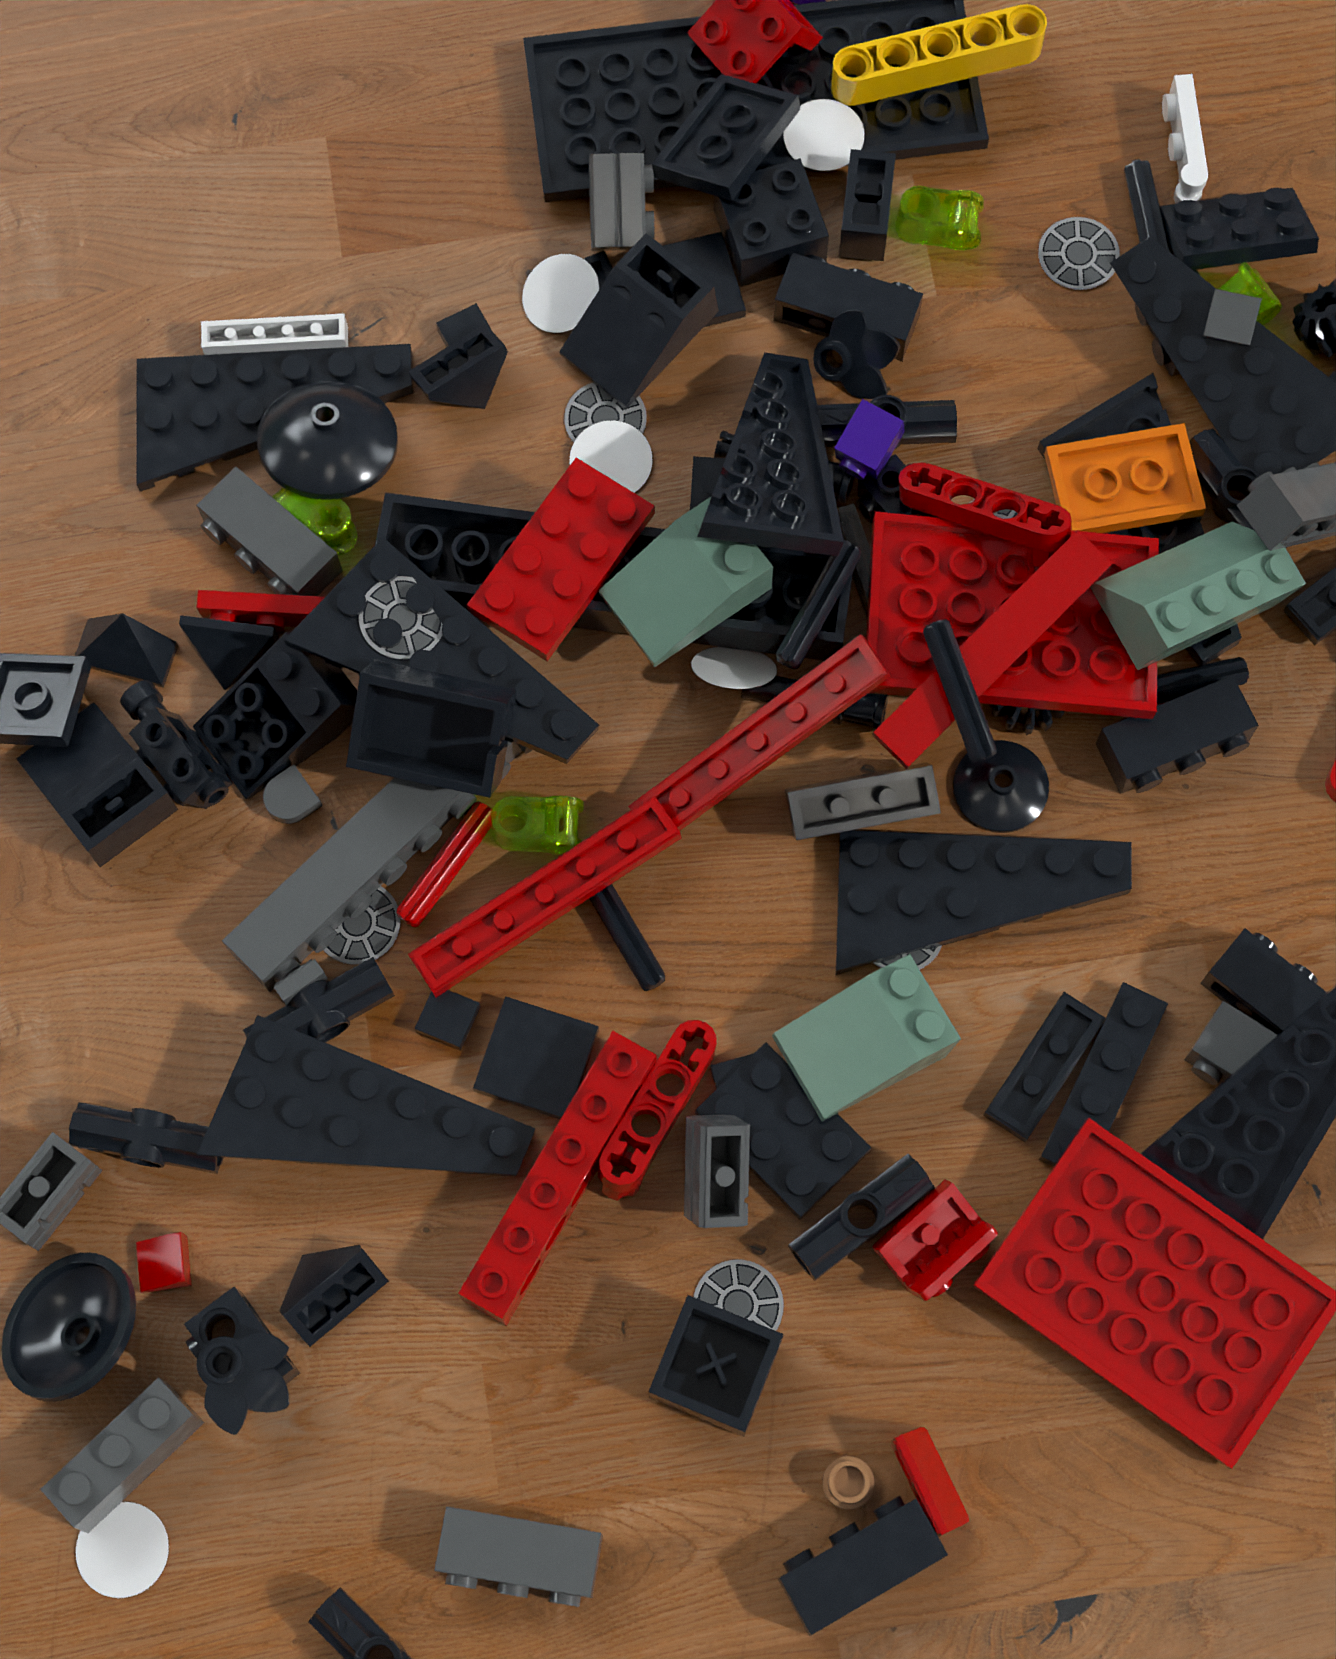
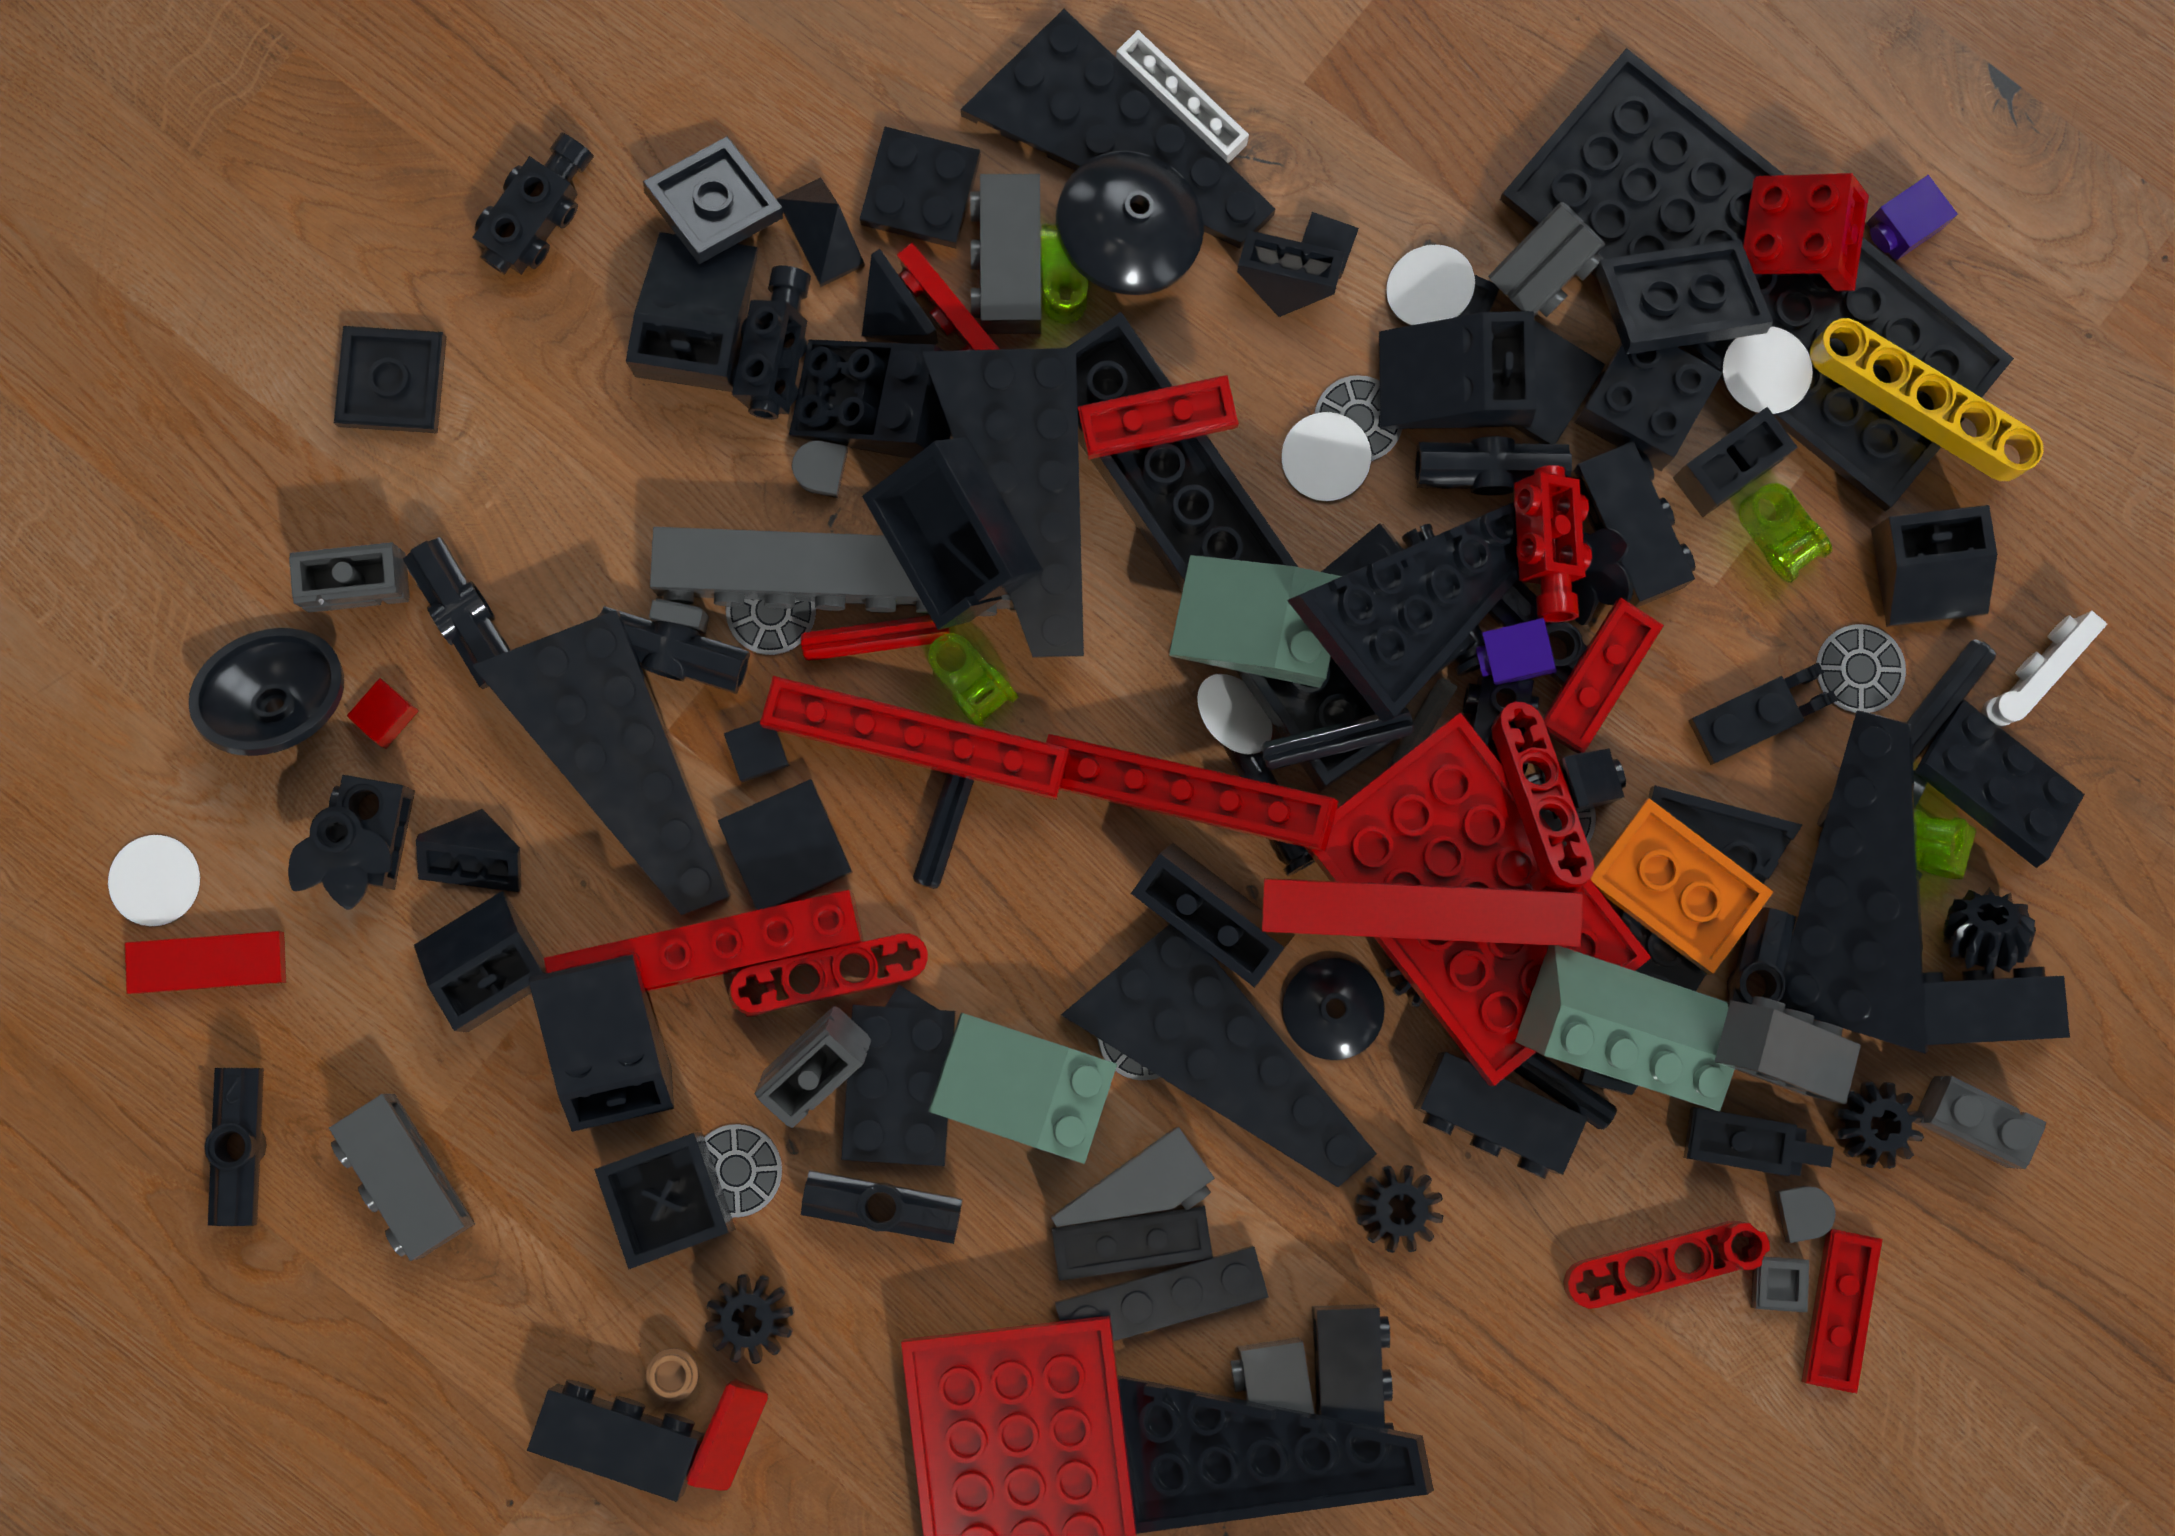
camera: 40 degrees right, 10 degrees up
dark grey brick [40,1377,204,1533] -> none
sticker [359,576,443,659] -> none
red plate [467,457,655,662] -> none
red bracket [872,1179,999,1301] -> none
black axle [923,619,997,762] -> none
dark grey tile [1203,289,1262,347] -> none
none -> red tile [125,931,286,994]
none -> black slope [414,891,546,1033]
none -> black slope [529,954,674,1132]
none -> black gear [705,1274,795,1364]
none -> black plate [860,126,981,249]
none -> dark grey slope [1051,1126,1215,1227]
none -> red tile [1077,375,1239,460]
none -> black gear [1355,1165,1443,1253]
none -> black piece [1415,436,1572,496]
none -> red brick [1514,465,1592,623]
none -> black slope [1540,748,1626,819]
none -> red tile [1543,598,1664,754]
none -> black hinge [1688,662,1838,765]
none -> black slope [1871,505,1998,627]

